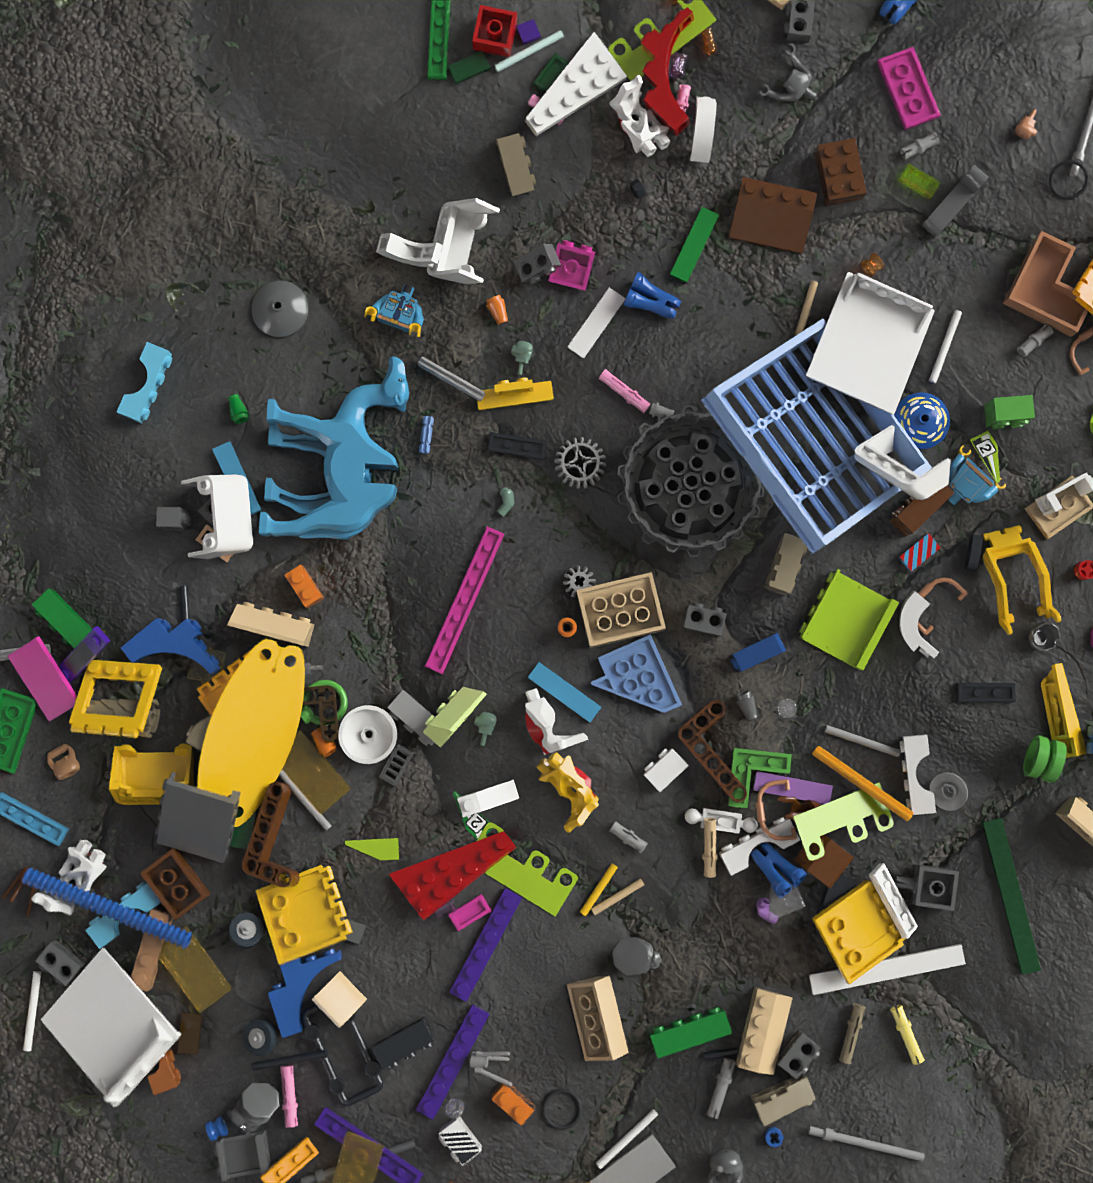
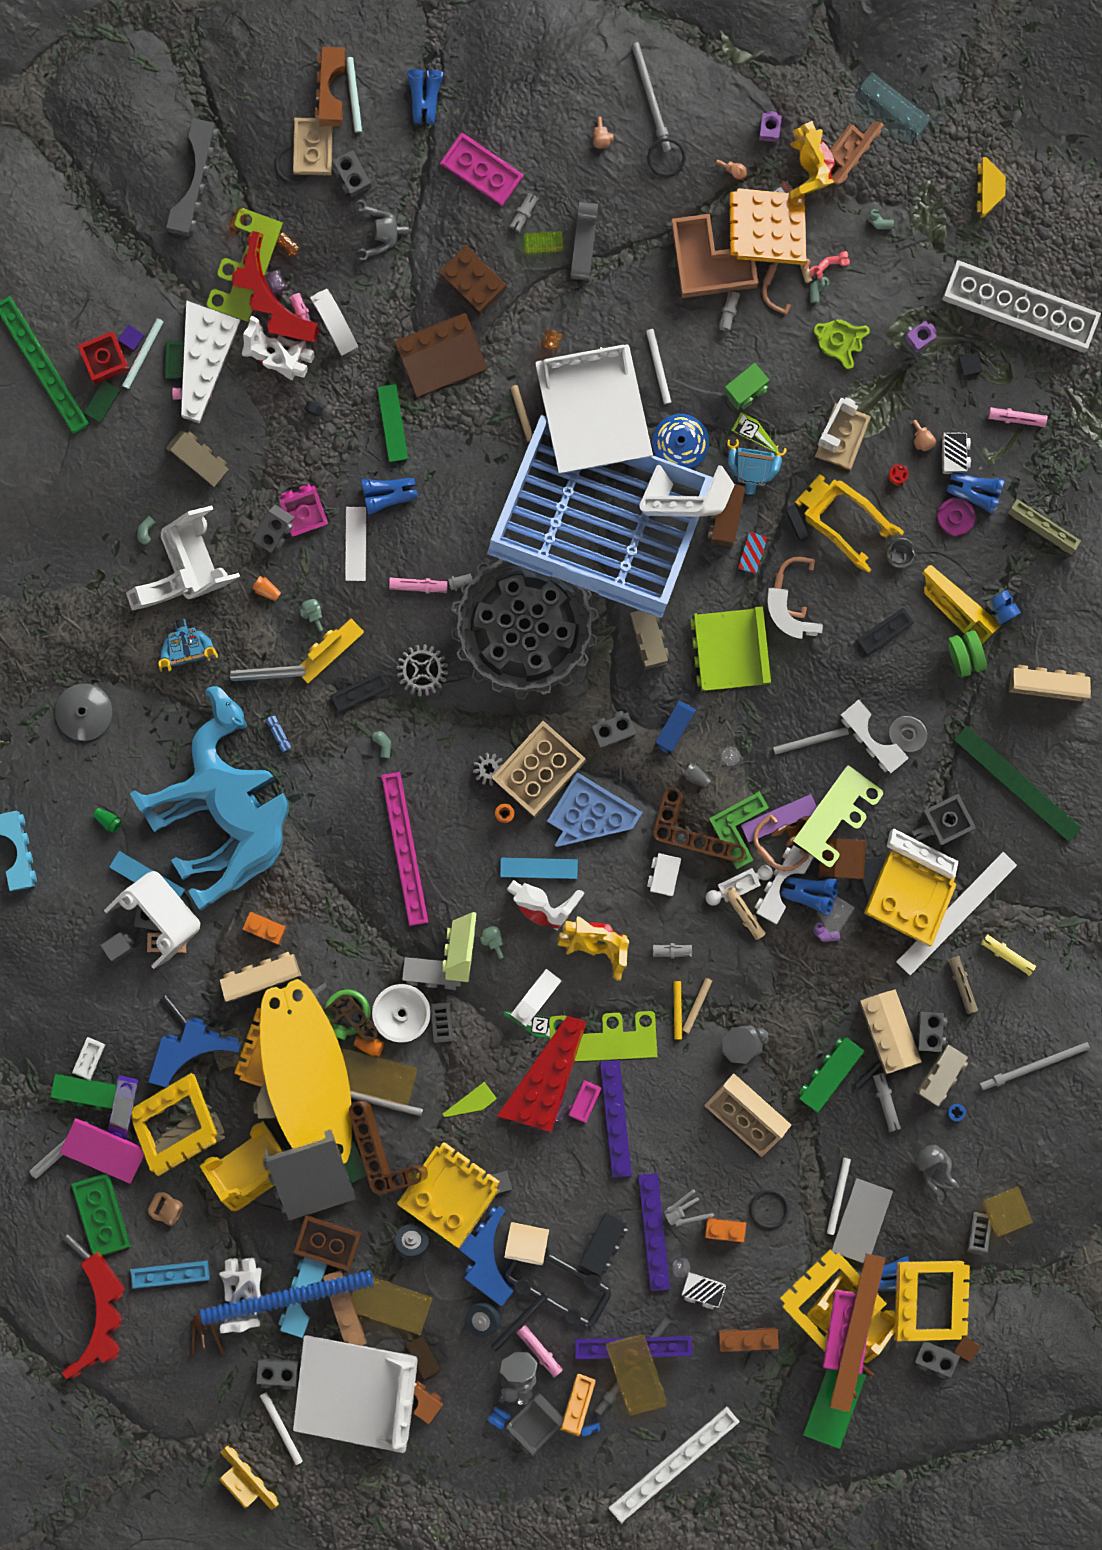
camera: 30 degrees left, 0 degrees up
light orange axle [812,746,913,821] -> none
none -> white plate [72,1037,106,1080]
none -> sand green arm [137,516,156,545]

